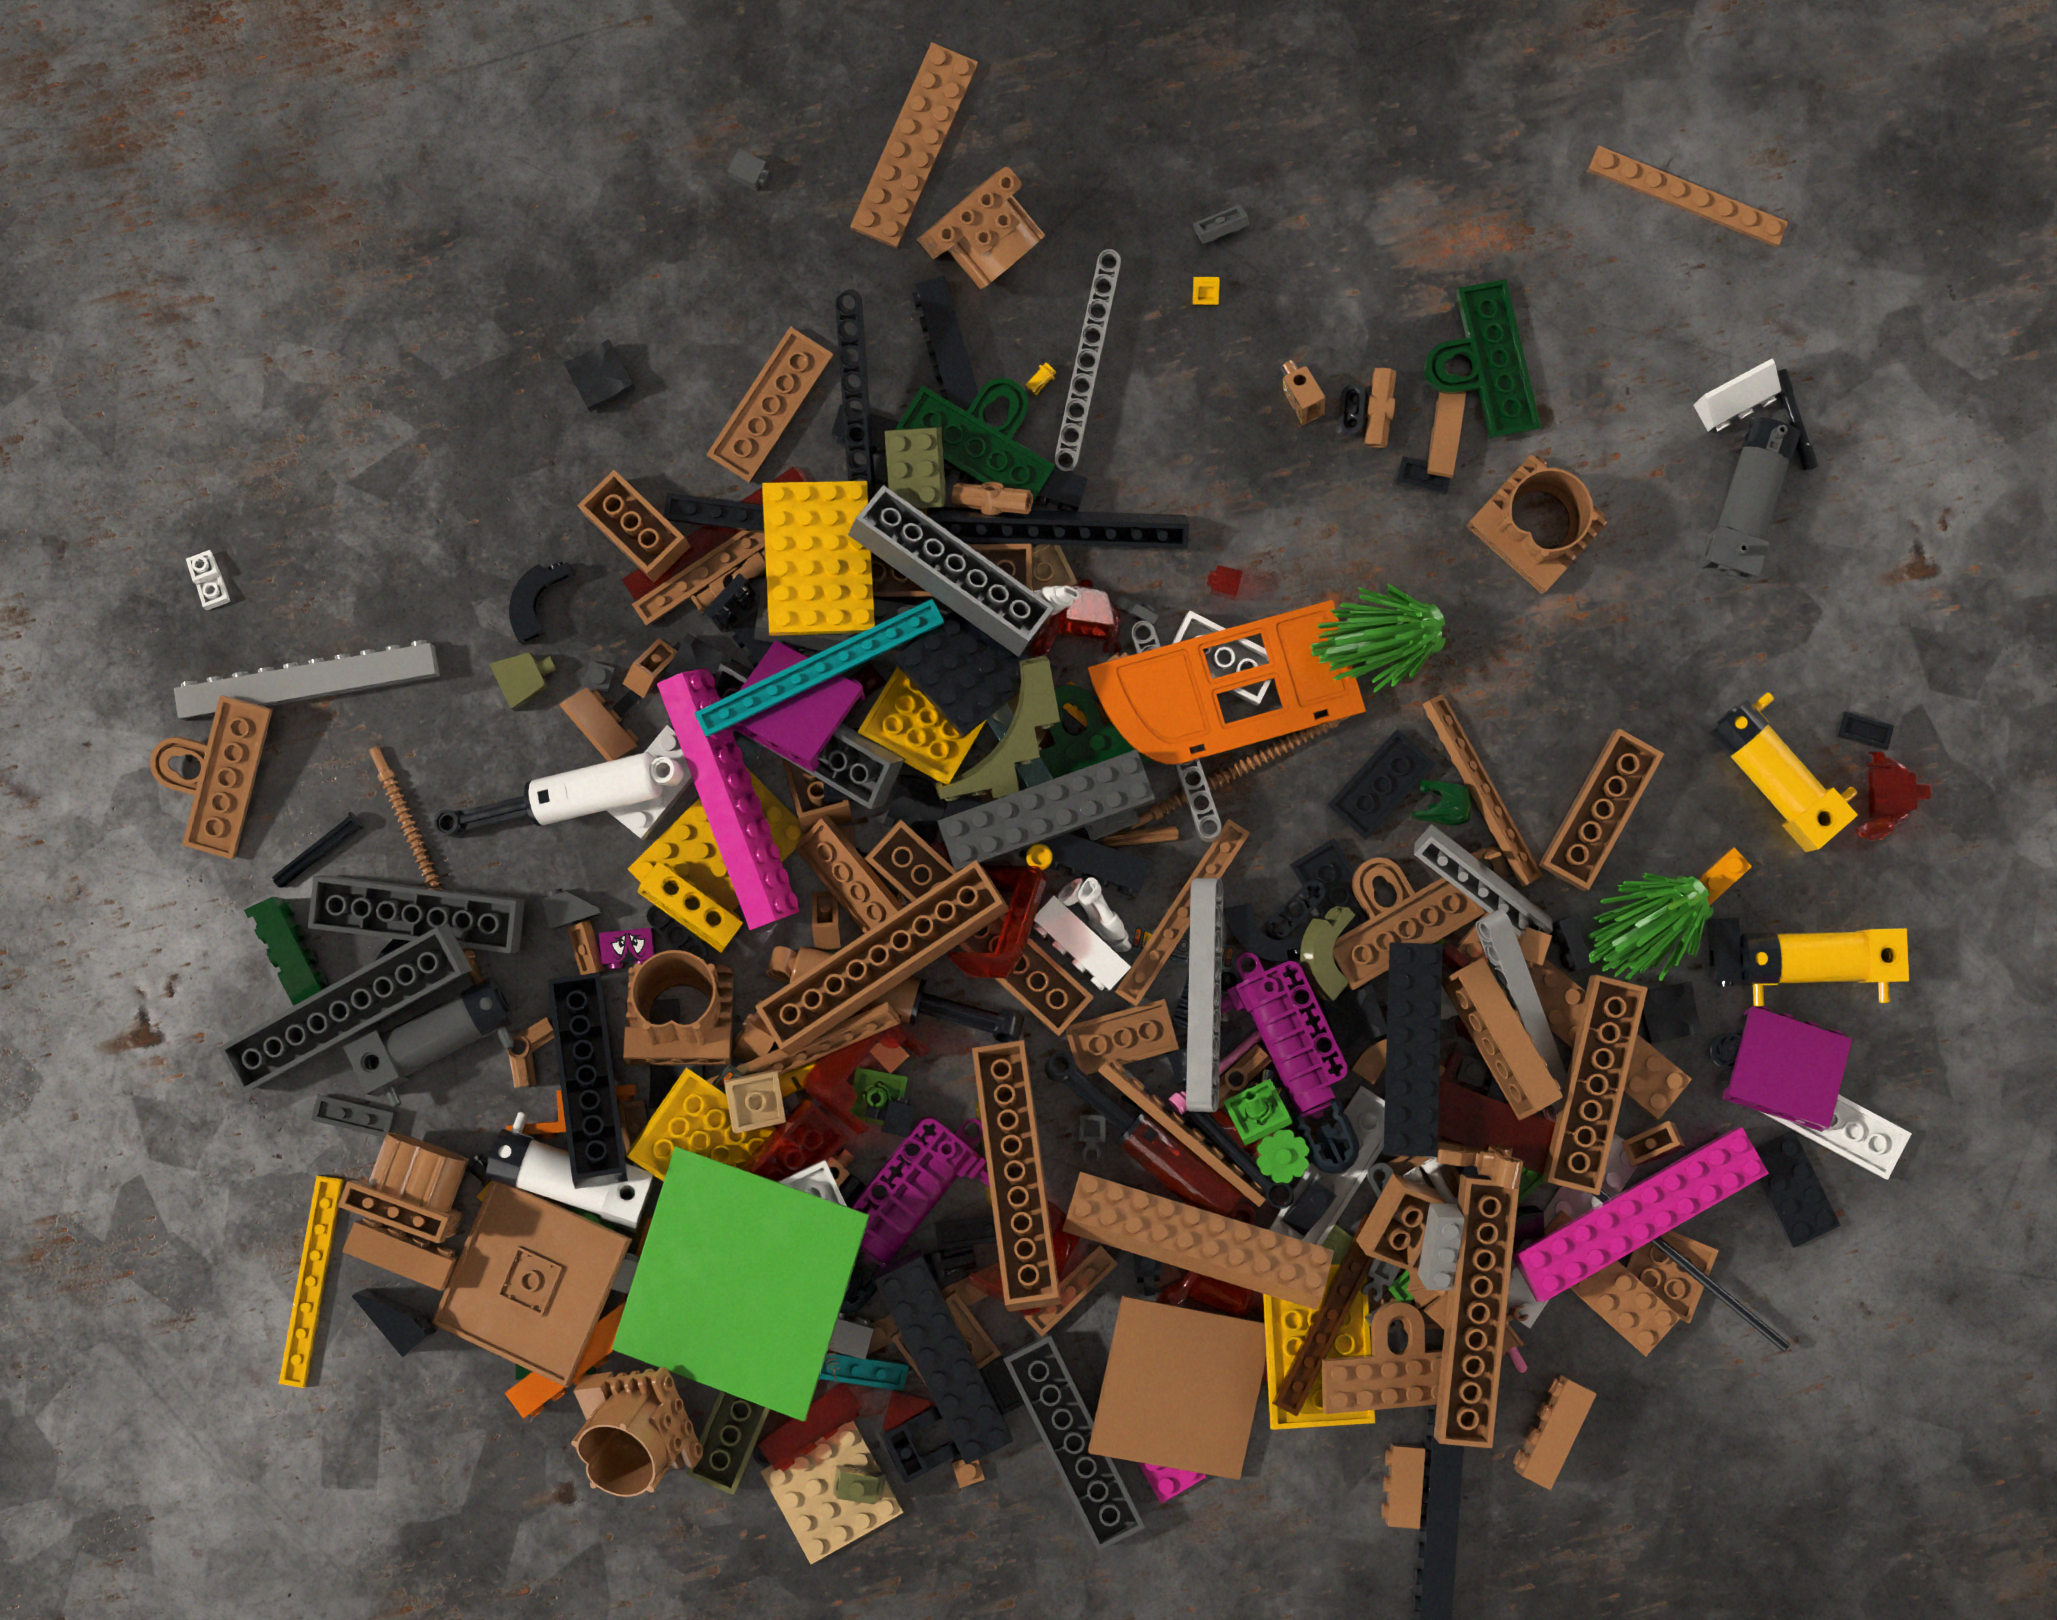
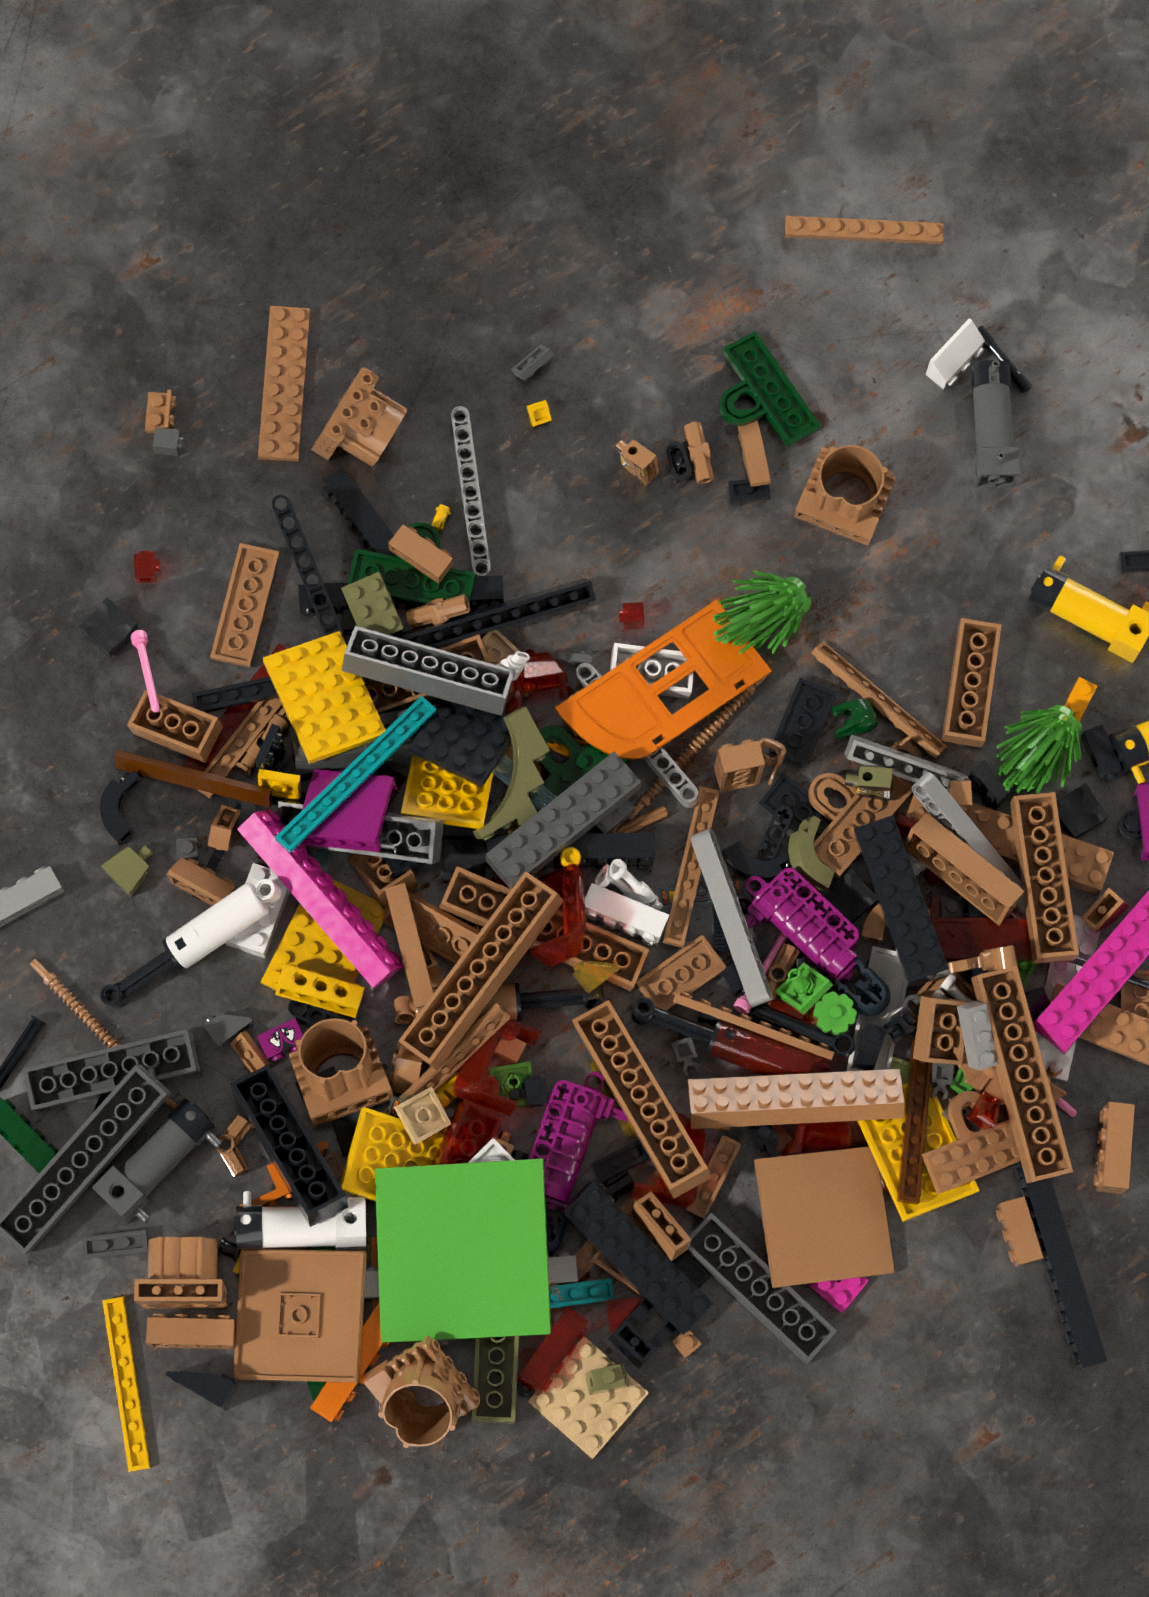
camera: 25 degrees left, 10 degrees down
none -> reddish brown tile [114,750,273,808]
none -> bright pink piece [130,630,160,712]
none -> clear red brick [134,551,160,583]
none -> medium nougat bracket [145,390,176,433]
none -> yellow tile [258,769,301,800]
none -> medium nougat tile [385,883,434,1009]
none -> medium nougat brick [388,525,453,584]
none -> clear yellow slope [571,960,621,994]
none -> medium nougat brick [631,1192,692,1261]
none -> medium nougat brick [713,739,765,793]
none -> medium nougat piece [760,738,786,785]
none -> olive torso [845,766,893,802]
none -> black brick [883,1005,918,1044]
none -> clear red slope [967,1091,1001,1130]

